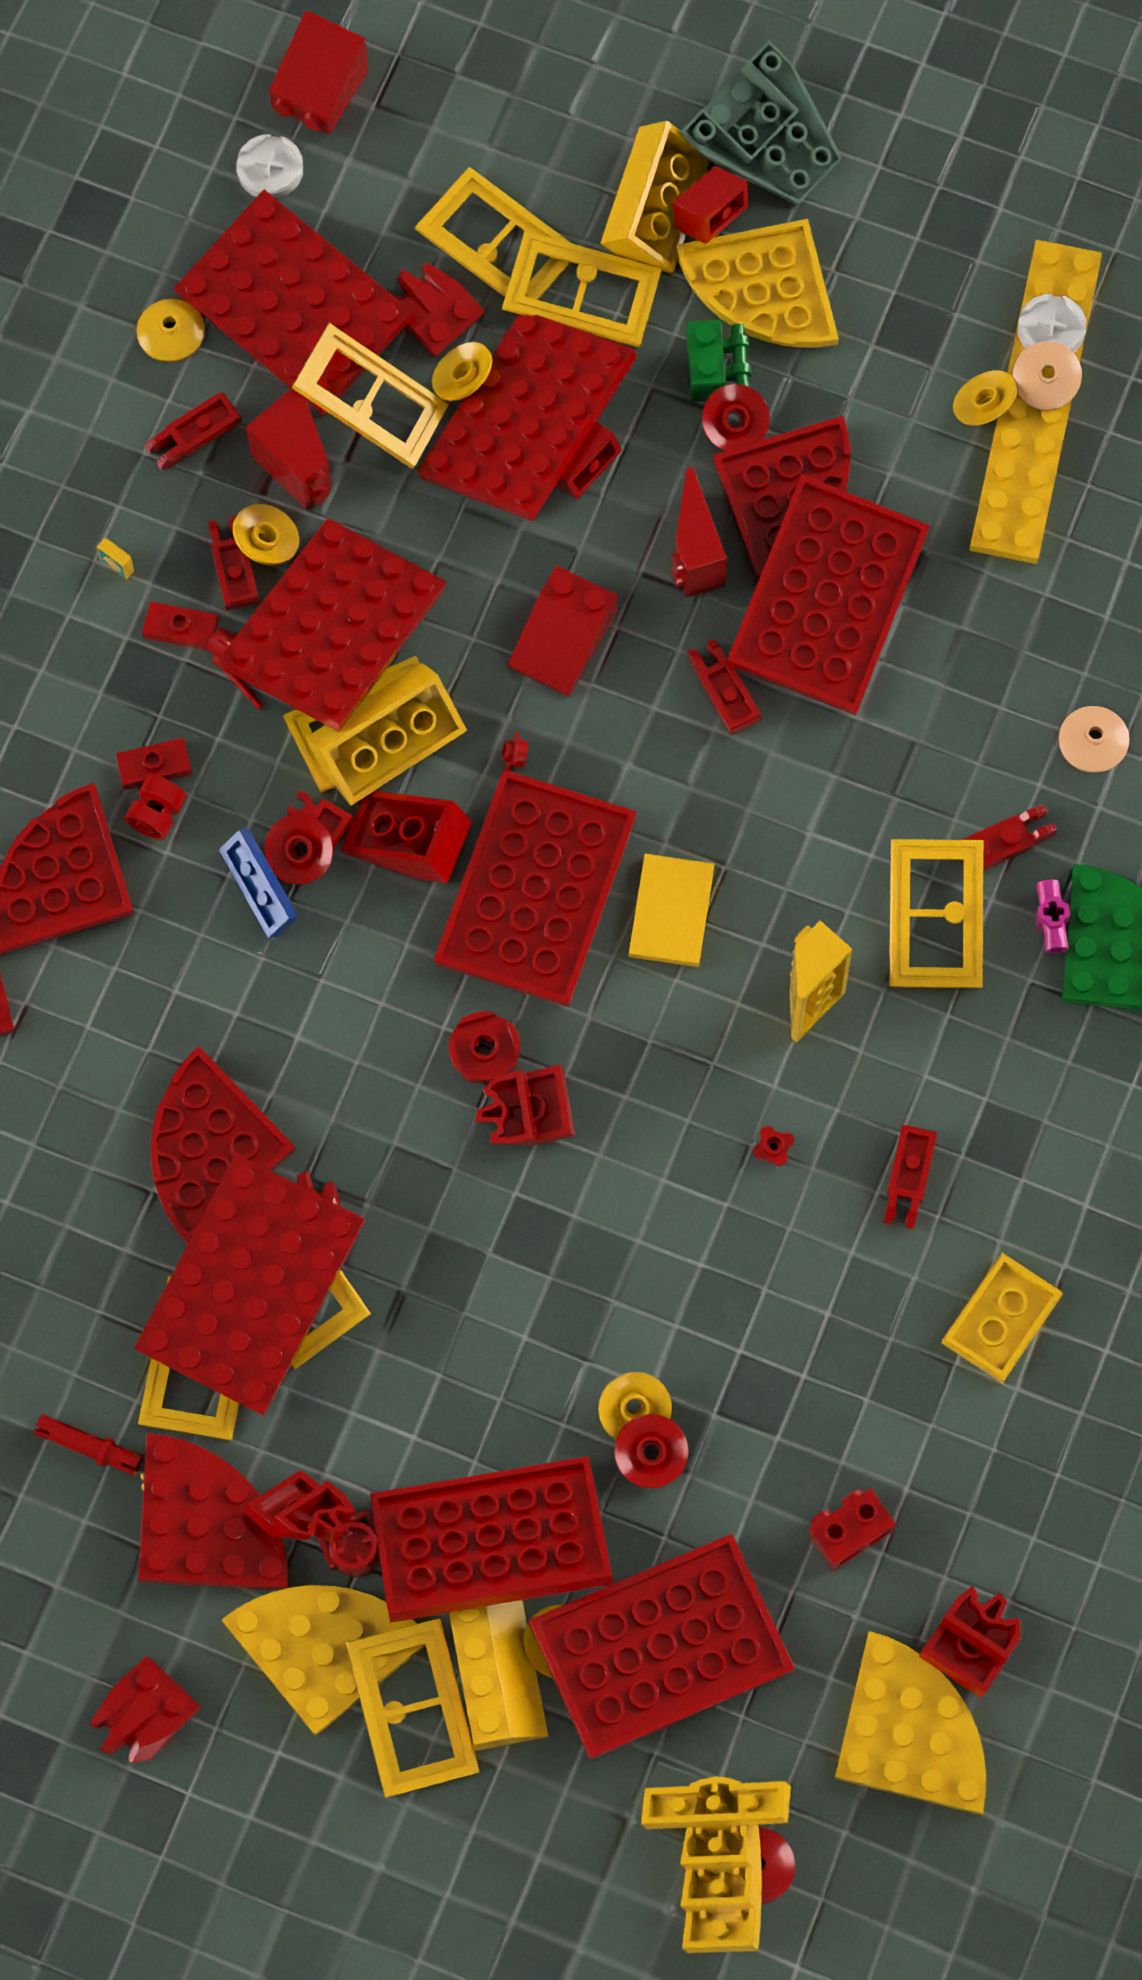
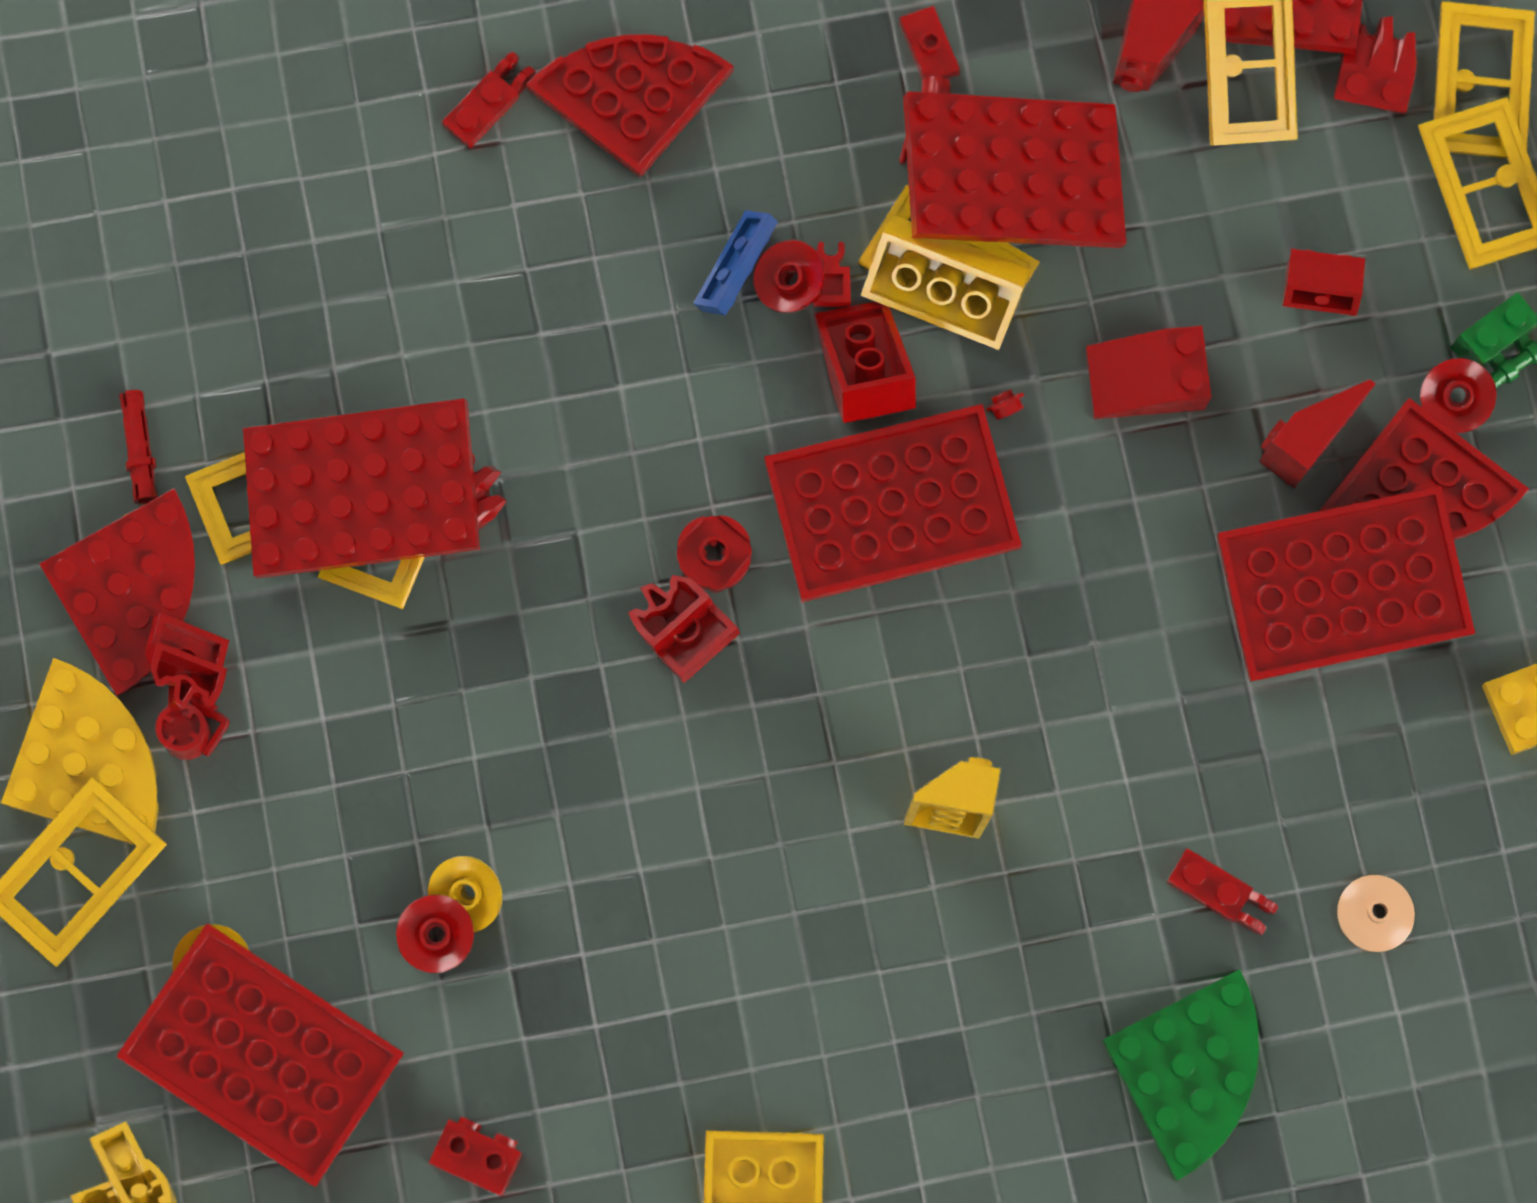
camera: 50 degrees right, 5 degrees up
red plate [115,737,192,790] -> none
red wheel [124,774,187,840] -> none
red plate [151,1046,296,1245] -> none
red hinge [208,515,260,611] -> none
yellow dish [233,504,300,565] -> none
red plate [370,1456,613,1623] -> none
red plate [417,314,637,521] -> none
yellow dish [432,342,492,401] -> none
yellow slope [449,1600,548,1751] -> none
yellow tile [629,854,715,967] -> none
red hinge [687,639,762,736] -> none
red plate [753,1126,794,1166] -> none
red hinge [883,1124,938,1230] -> none
yellow door [889,839,984,989] -> none
dark pink axle [1035,879,1070,954] -> none

